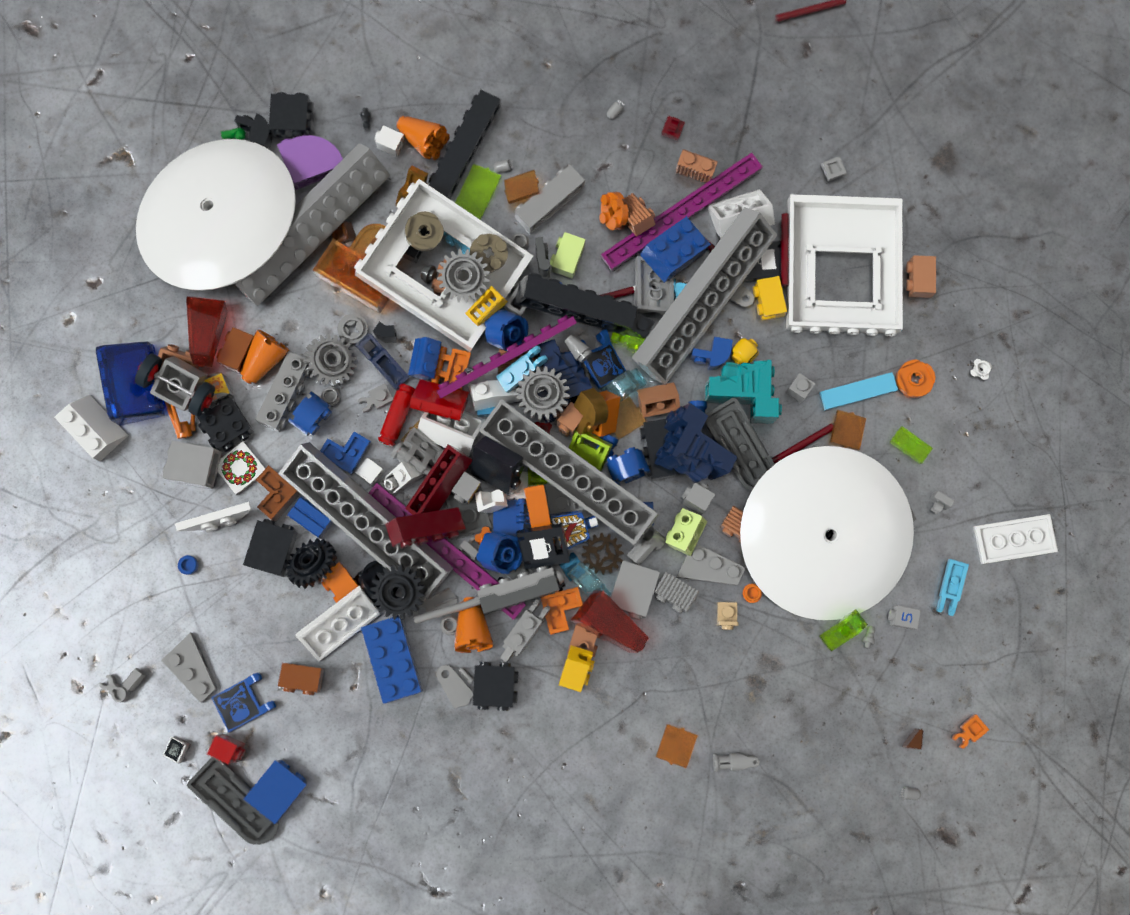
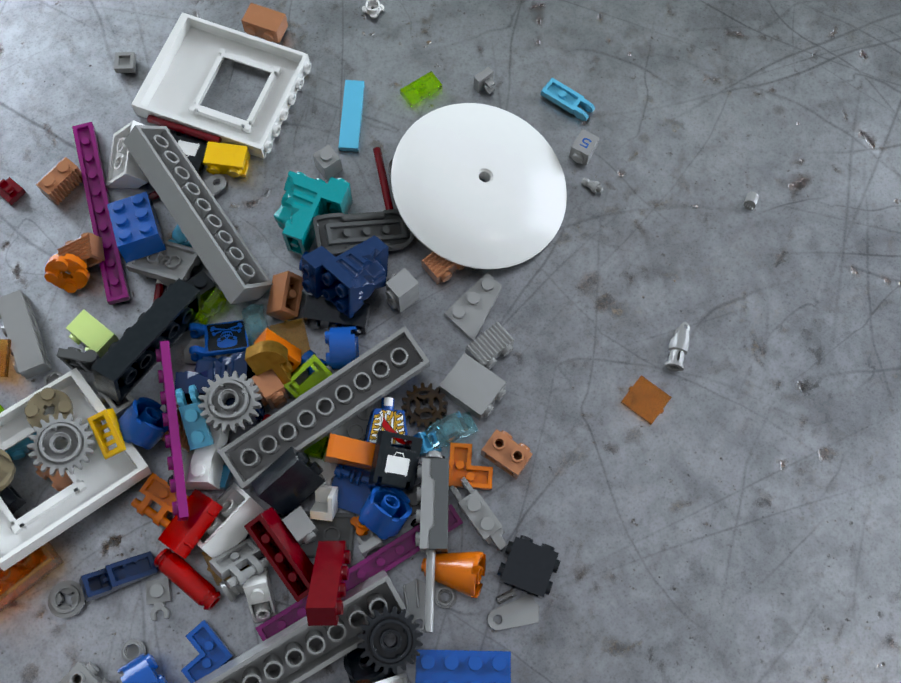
camera: 70 degrees left, 10 degrees down
light grey gear [303,334,357,387] -> none
white brick [355,458,385,486] -> none
black piece [373,321,397,343] -> none
blue brick [408,337,442,380] -> none
dark grey plate [421,265,437,284] -> none
yellow brick [559,645,595,692] -> none
light grey cone [564,334,592,363] -> none
clear red slope [571,590,649,653] -> none
light grey piece [627,527,665,566] -> none
yellowish green brick [665,508,707,556] -> none
blue brick [690,337,733,370] -> none
tan bracket [717,602,738,630] -> none
yellow head [731,338,759,364] -> none
orange plate [742,584,762,603] -> none
clear neon green slope [819,609,868,651] -> none
clear orange piece [830,410,866,450] -> none
orange plate [896,359,936,398] -> none
reddish brown slope [902,729,923,749] -> none
orange plate [952,714,989,748] -> none
white tile [973,514,1058,564] -> none

